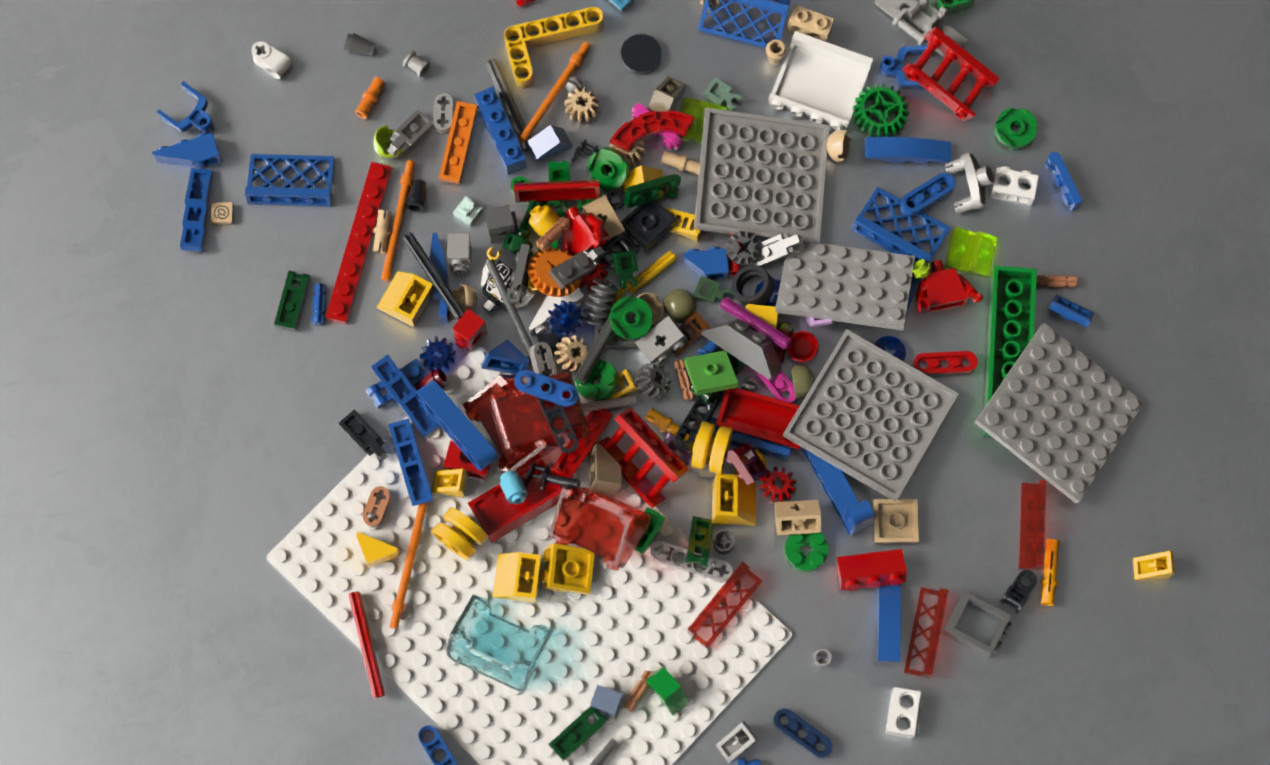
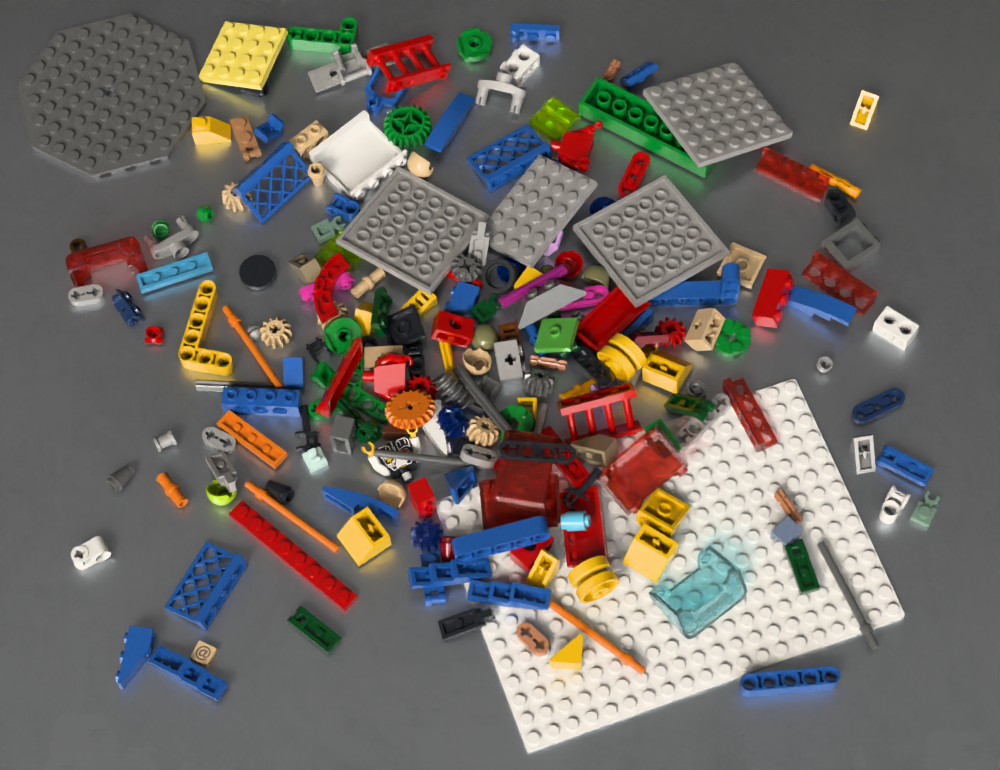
camera: 60 degrees left, 10 degrees down
blue piece [157,81,214,134] -> none
blue axle [312,283,326,325] -> none
red axle [348,591,385,698] -> none
tan pin [373,210,392,254] -> none
black axle [403,232,465,320] -> none
light grey brick [447,233,472,274] -> none
dark grey hinge [507,244,534,305] -> none
blue plate [514,370,579,407] -> none
yellow head [529,205,560,236] -> none
nougat axle [536,217,570,251] -> none
dark grey hinge [549,246,605,290] -> none
green plate [608,297,652,340] -> none
dark green plate [613,250,638,289] -> none
green slope [645,667,690,716] -> none
blue plate [900,173,956,216] -> none
lime plate [912,259,931,279] -> none
none -> black piece [295,405,321,452]
none -> blue piece [325,193,360,223]
none -> red brick [431,310,475,348]

